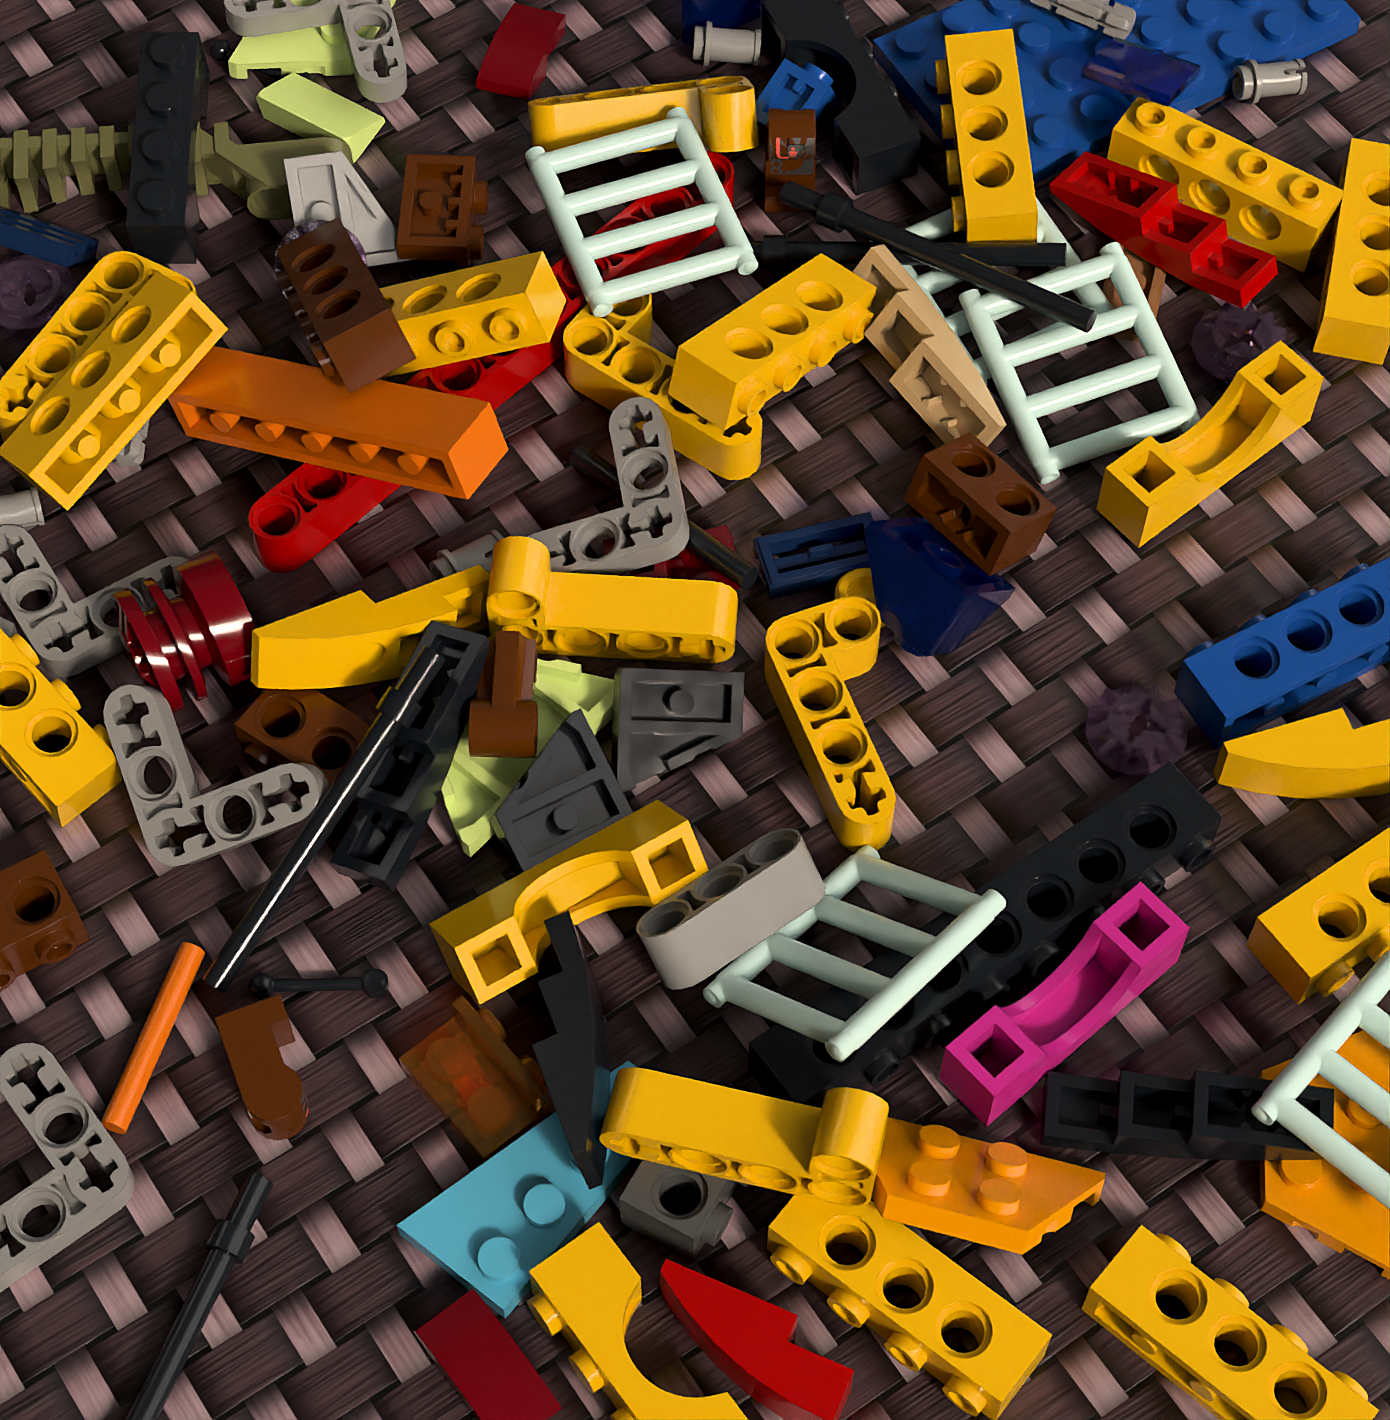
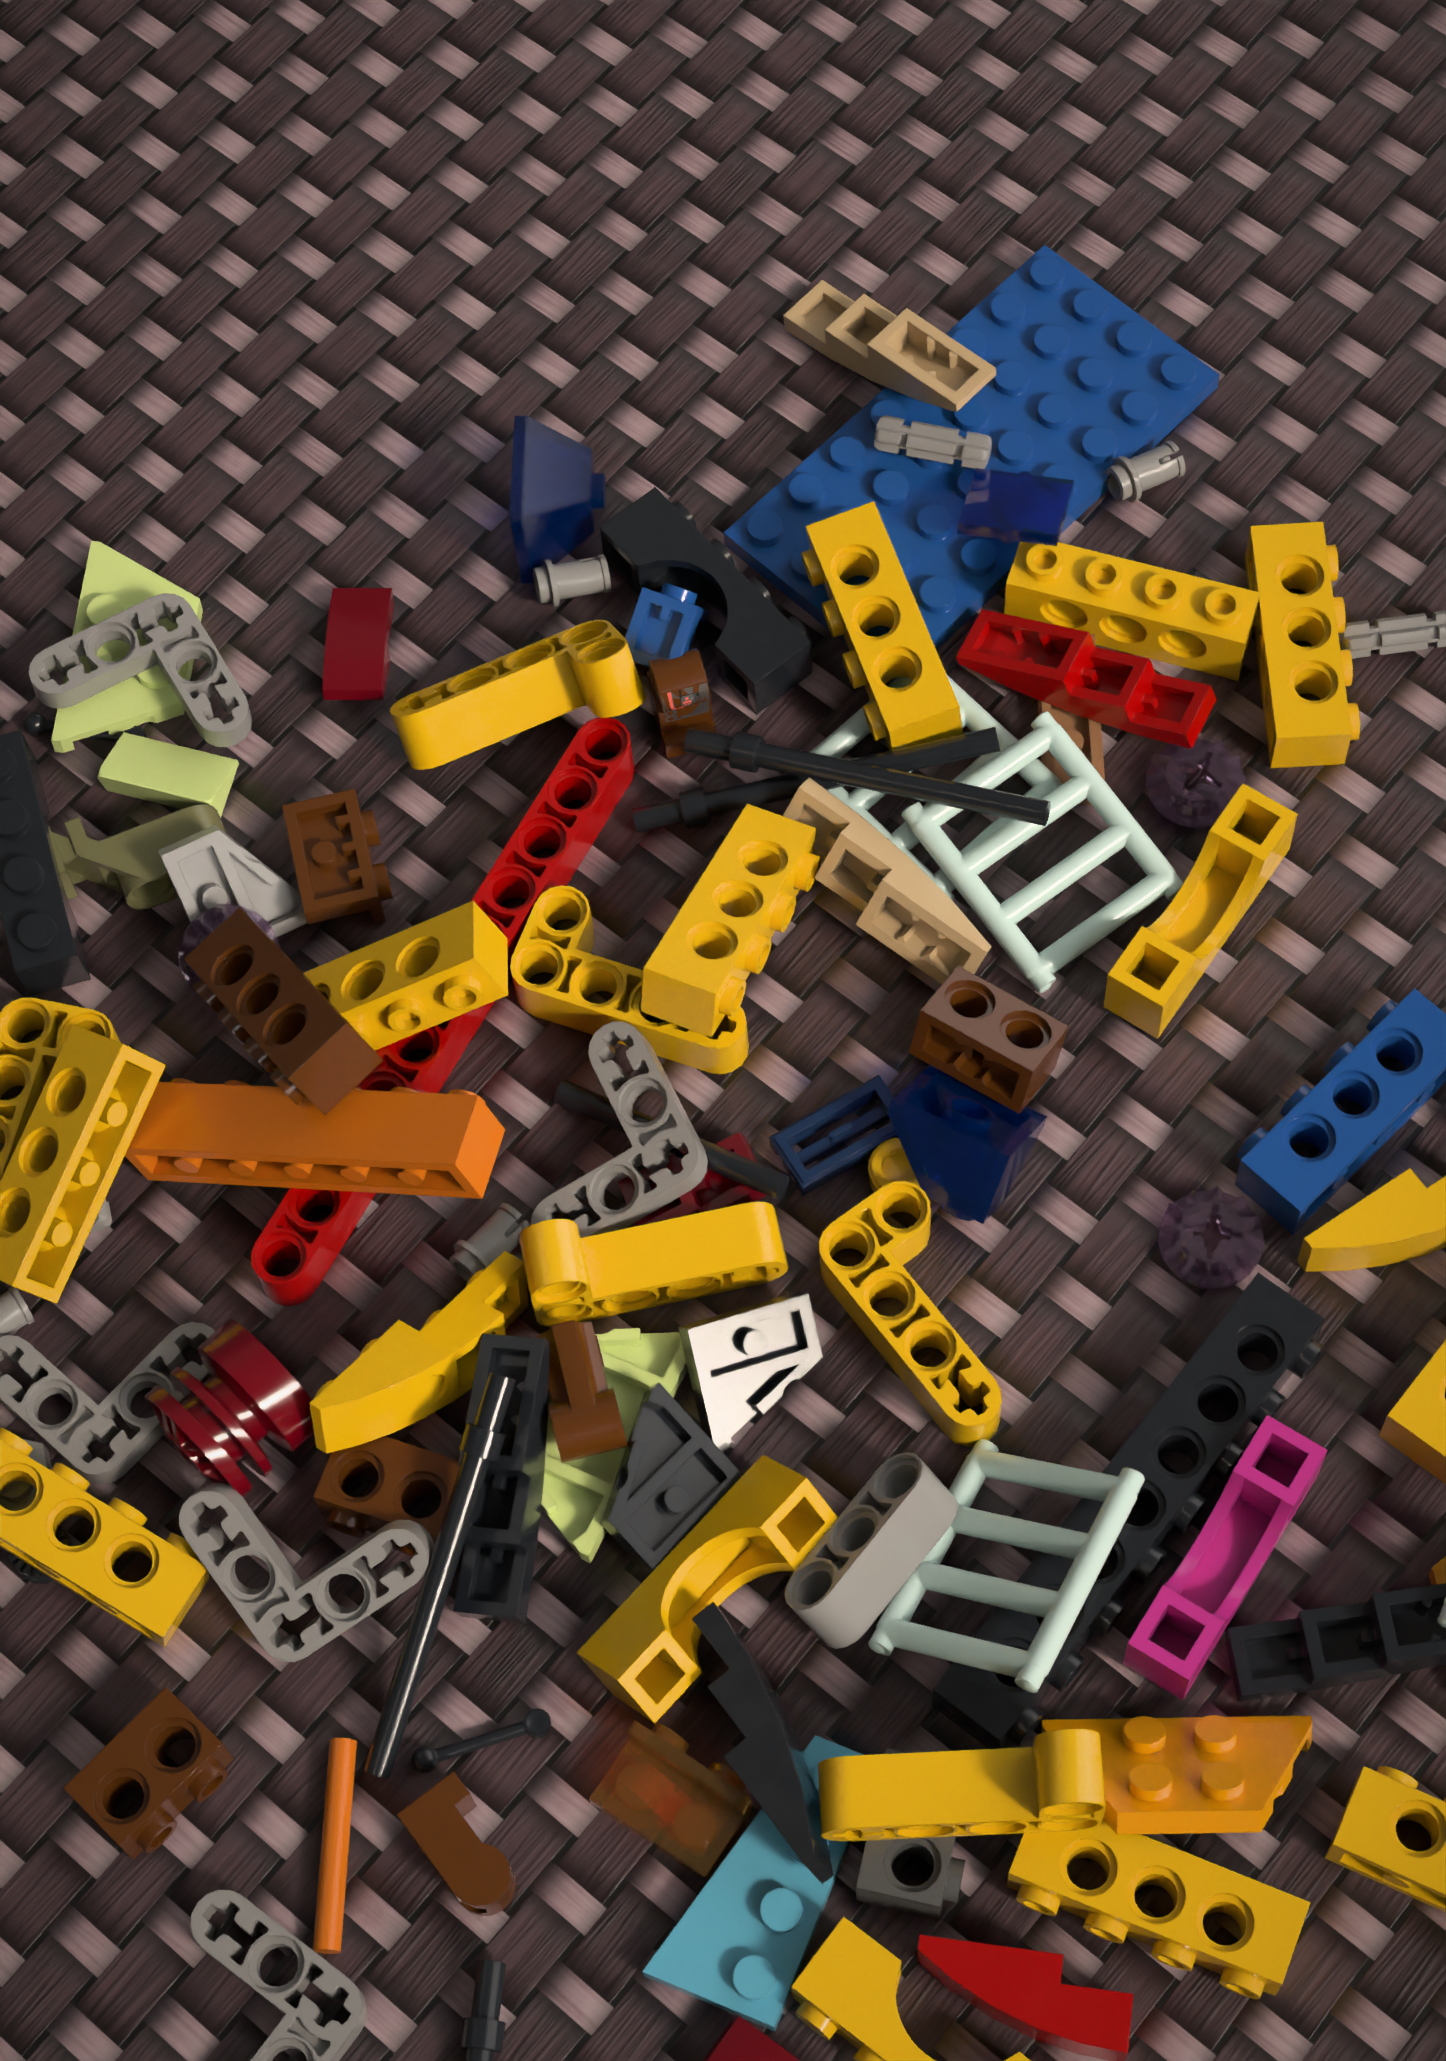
camera: 10 degrees left, 5 degrees up
light aqua bar [525,107,758,317] -> none

